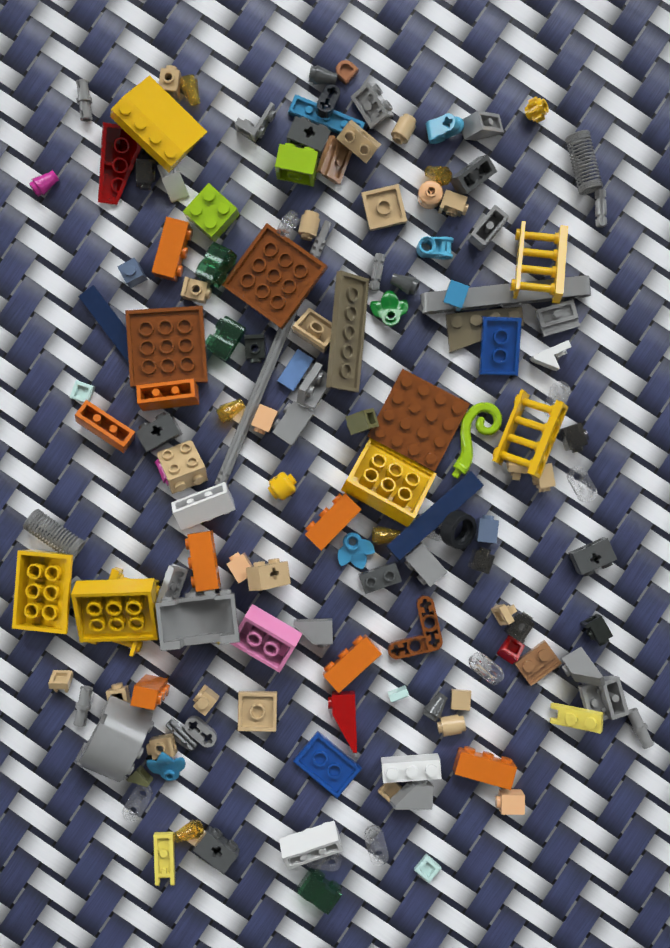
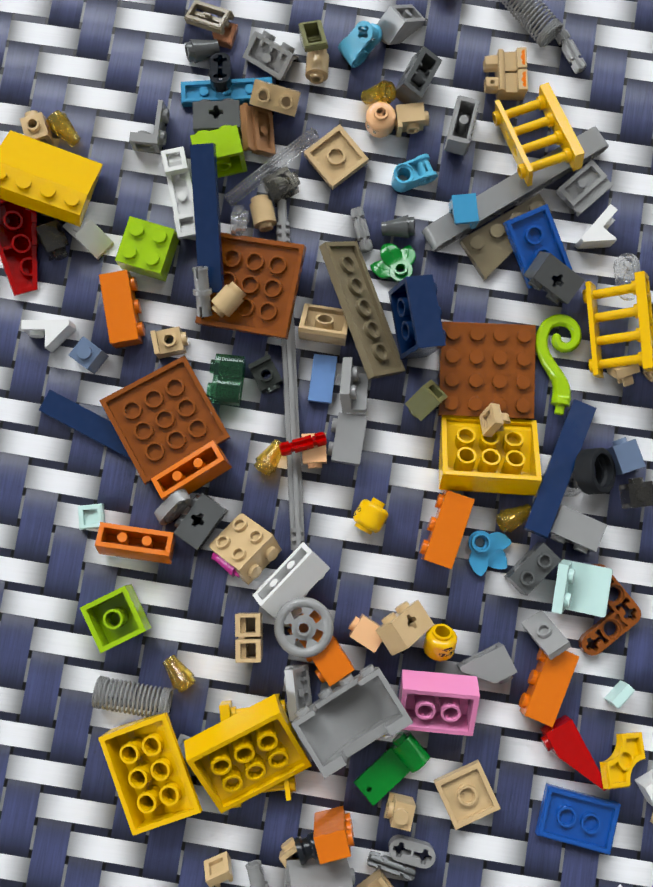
camera: 20 degrees left, 5 degrees down
clear green brick [195,242,237,288] -> none
none -> white slope [21,320,76,352]
none -> lime brick [80,584,152,653]
none -> light grey beam [154,489,192,525]
none -> white slope [161,146,196,239]
none -> clear yellow cone [162,654,196,693]
none -> dark tan tile [184,0,234,35]
none -> dark blue tile [190,143,224,293]
none -> light grey pin [192,266,212,317]
none -> tan brick [211,281,246,317]
none -> clear axle [224,128,319,206]
none -> tan hips [235,612,263,663]
none -> clear smoke brick [262,166,300,207]
none -> light grey plate [274,597,334,658]
none -> red axle [279,432,327,456]
none -> black wheel [294,832,318,865]
none -> olive slope [298,20,328,52]
none -> green door [354,732,430,806]
none -> dark blue brick [388,274,446,360]
none -> yellow head [423,624,457,661]
none -> tan tile [479,403,511,437]
none -> tan hips [483,47,528,100]
none -> light grey plate [521,610,571,660]
none -> dark grey brick [524,251,585,304]
none -> light aqua bracket [552,559,613,617]
none -> yellow tile [600,732,645,789]

